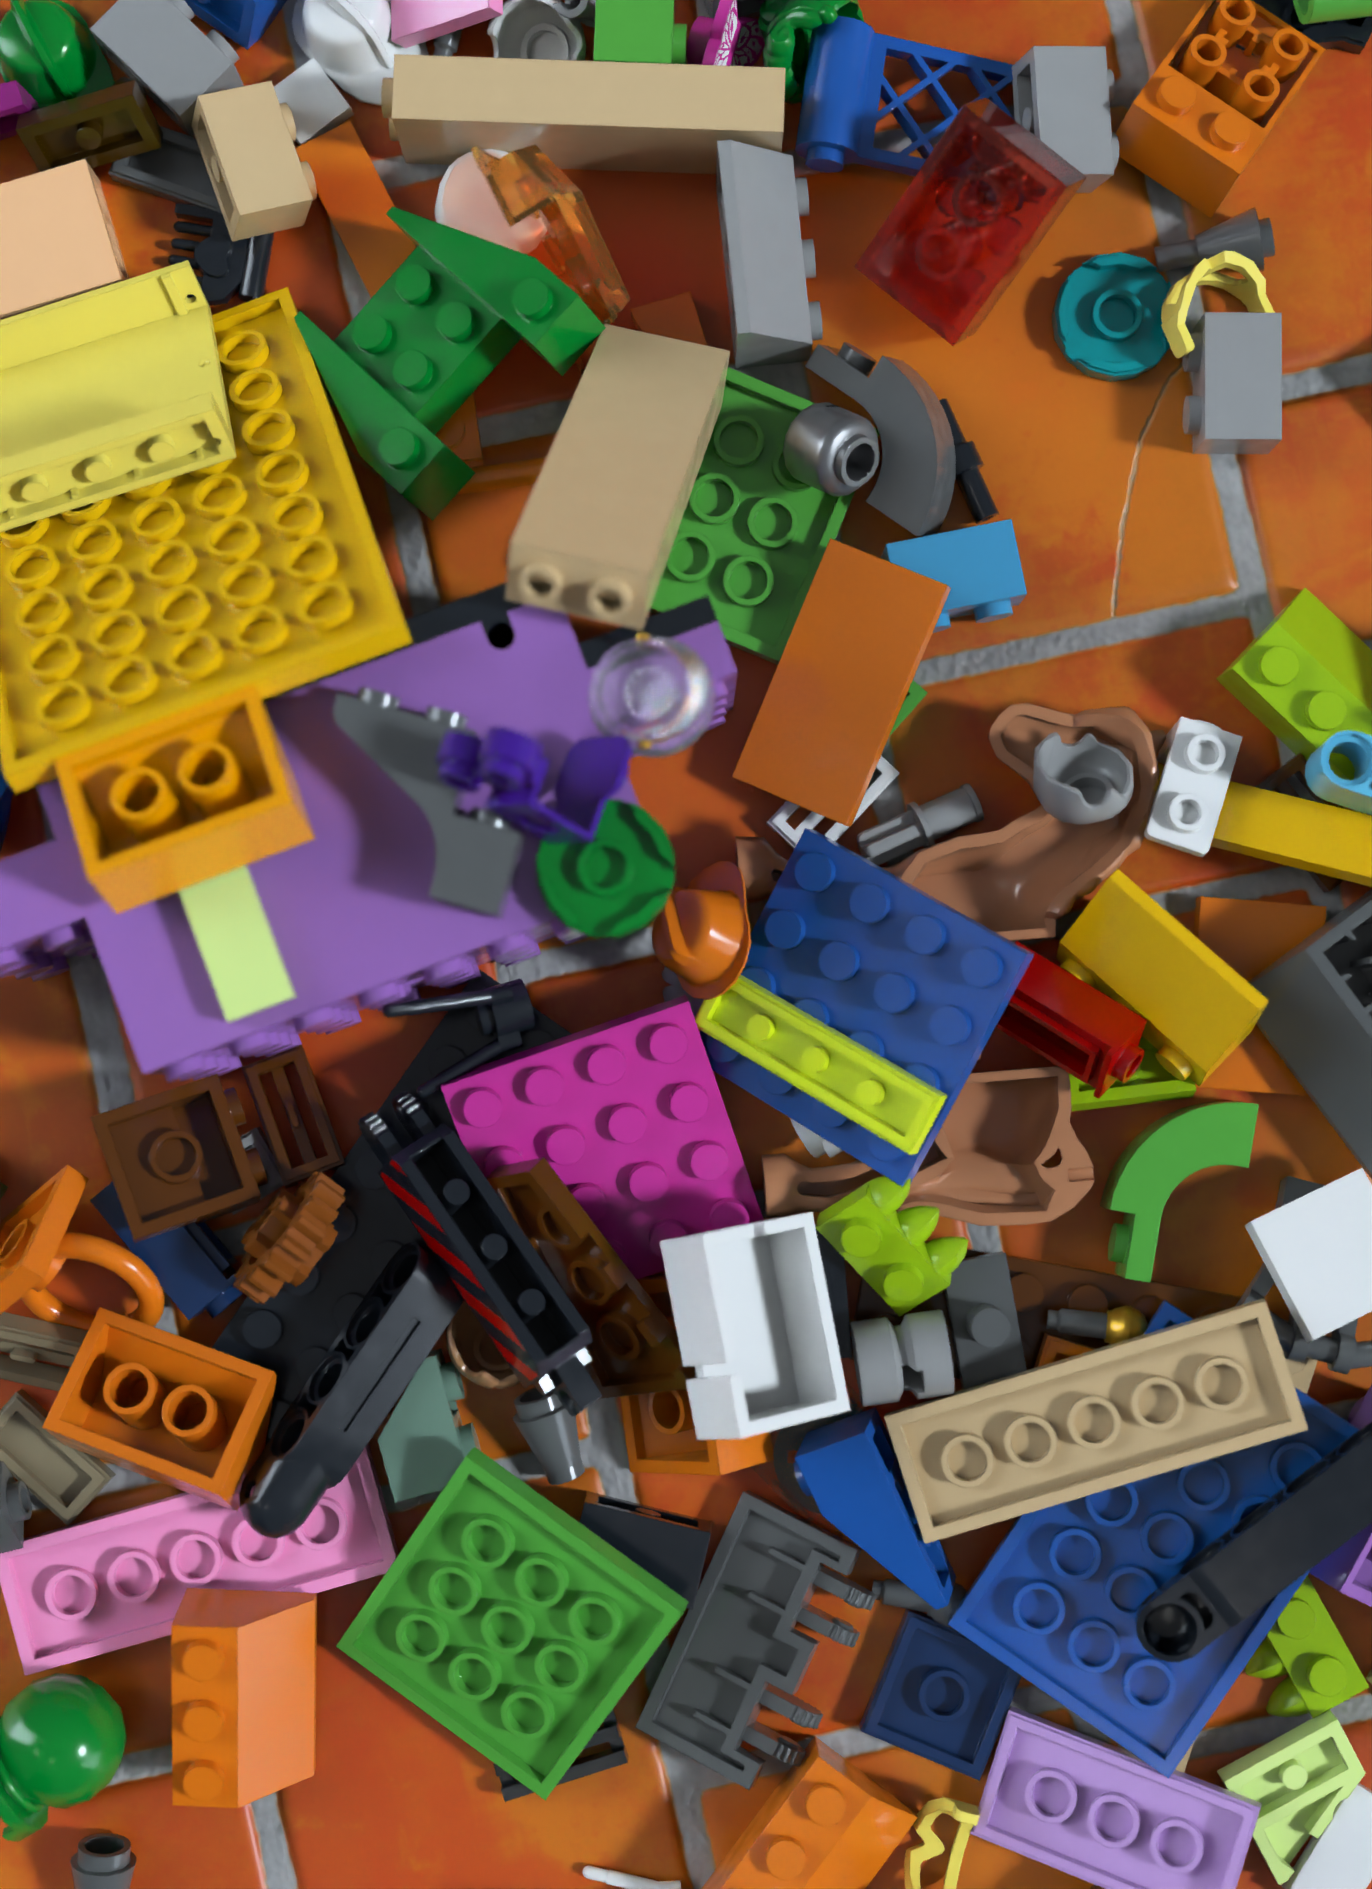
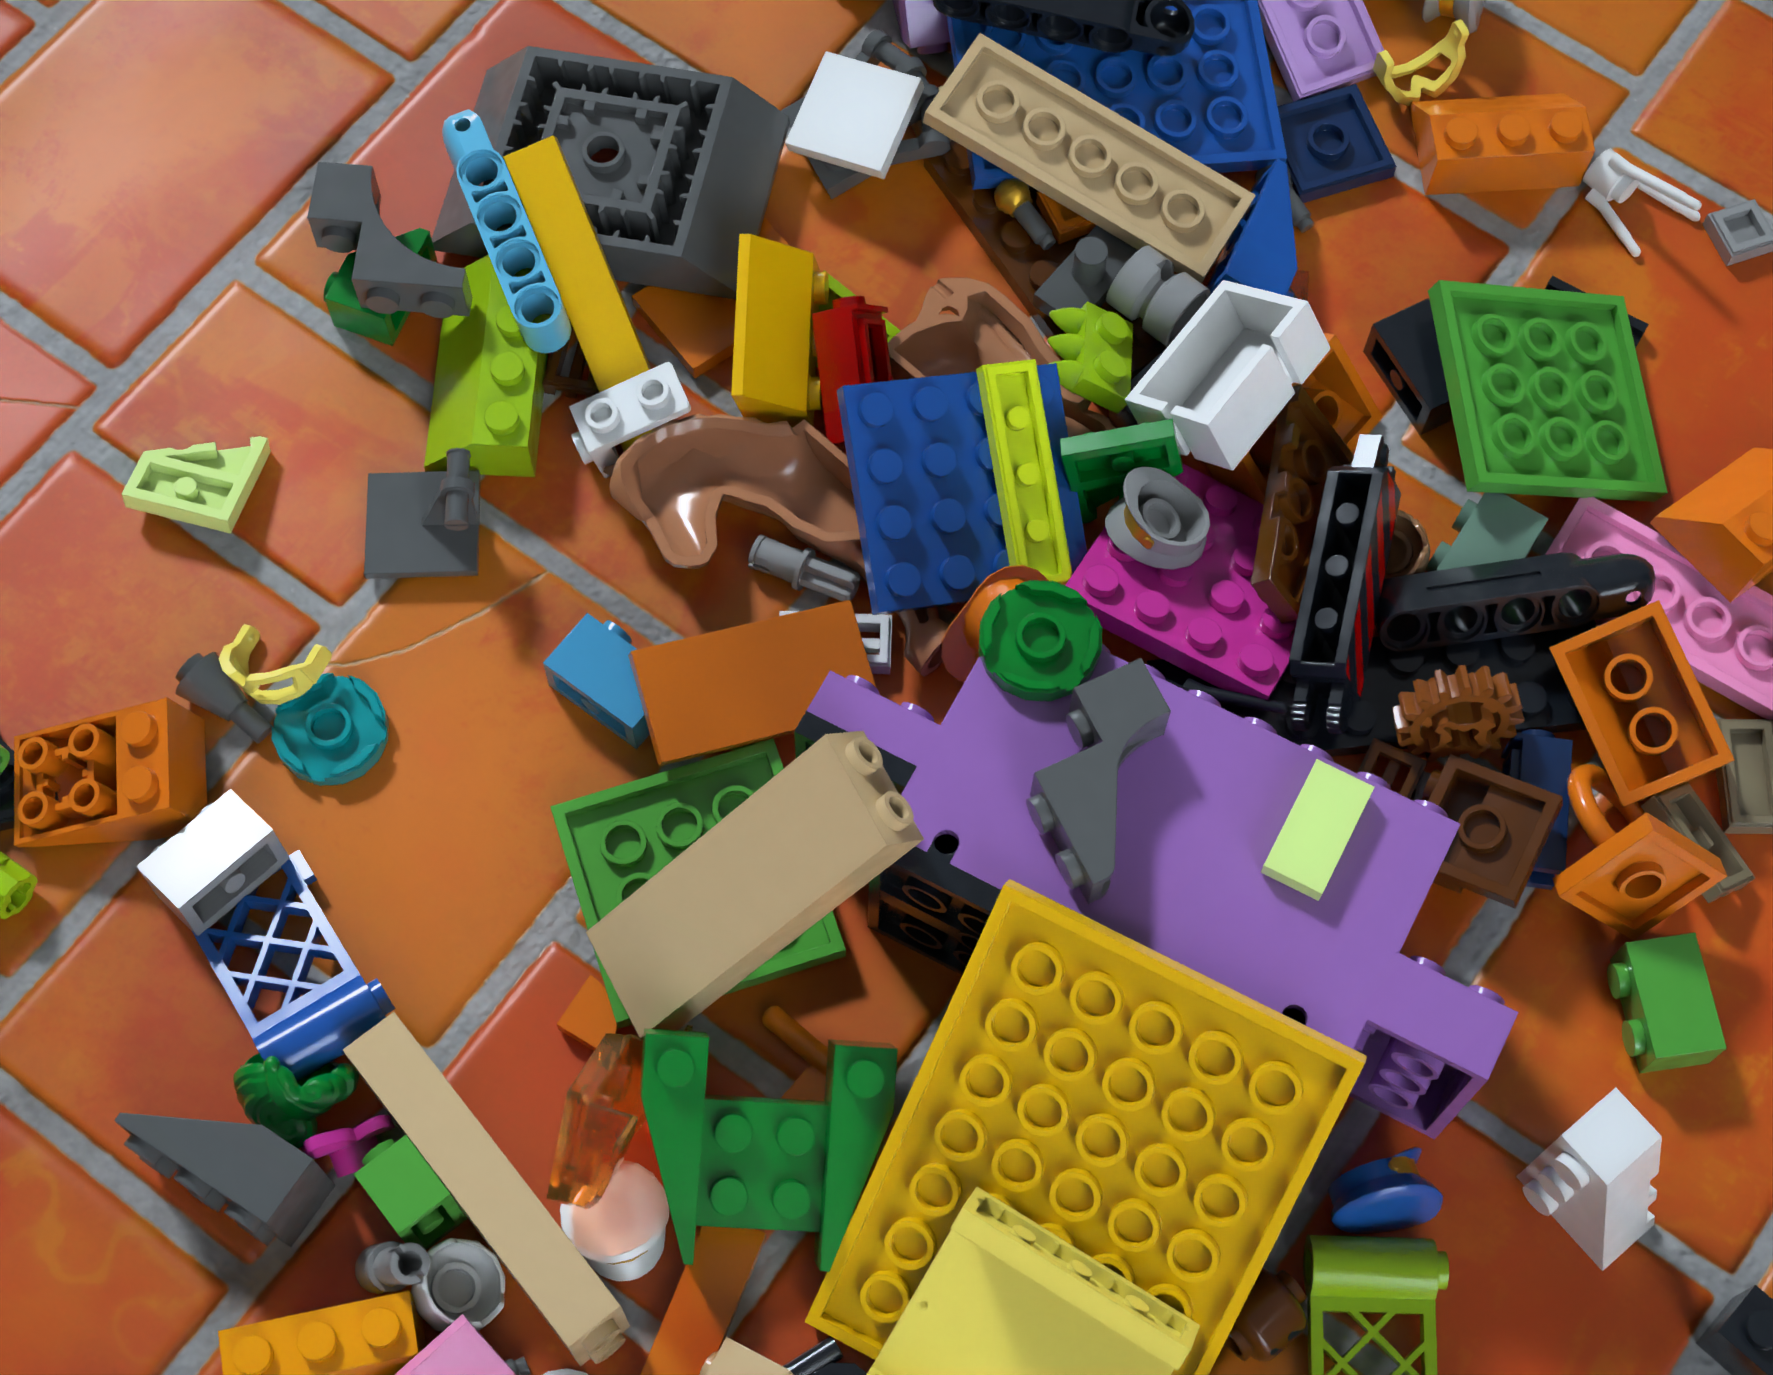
camera: 135 degrees left, 20 degrees down
light orange slope [54,685,315,914] -> none
dark purple piece [435,727,633,844] -> none
dark grey cone [513,1387,585,1485] -> none
clear piece [588,634,716,757] -> none
dark grey hinge [635,1490,877,1790] -> none
light grey slope [716,140,823,369] -> none
flat silver head [783,402,880,496] -> none
dark grey arch [805,342,956,537] -> none
clear red brick [855,98,1087,346] -> none
black bar [939,399,999,524] -> none
light grey hair [1033,732,1134,824] -> none
bright green arch [1100,1101,1259,1283] -> none
light grey brick [1182,312,1282,454] -> none
none -> dark grey plate [364,448,481,579]
none -> green wing [1060,418,1183,524]
none -> light grey piece [1105,466,1210,569]

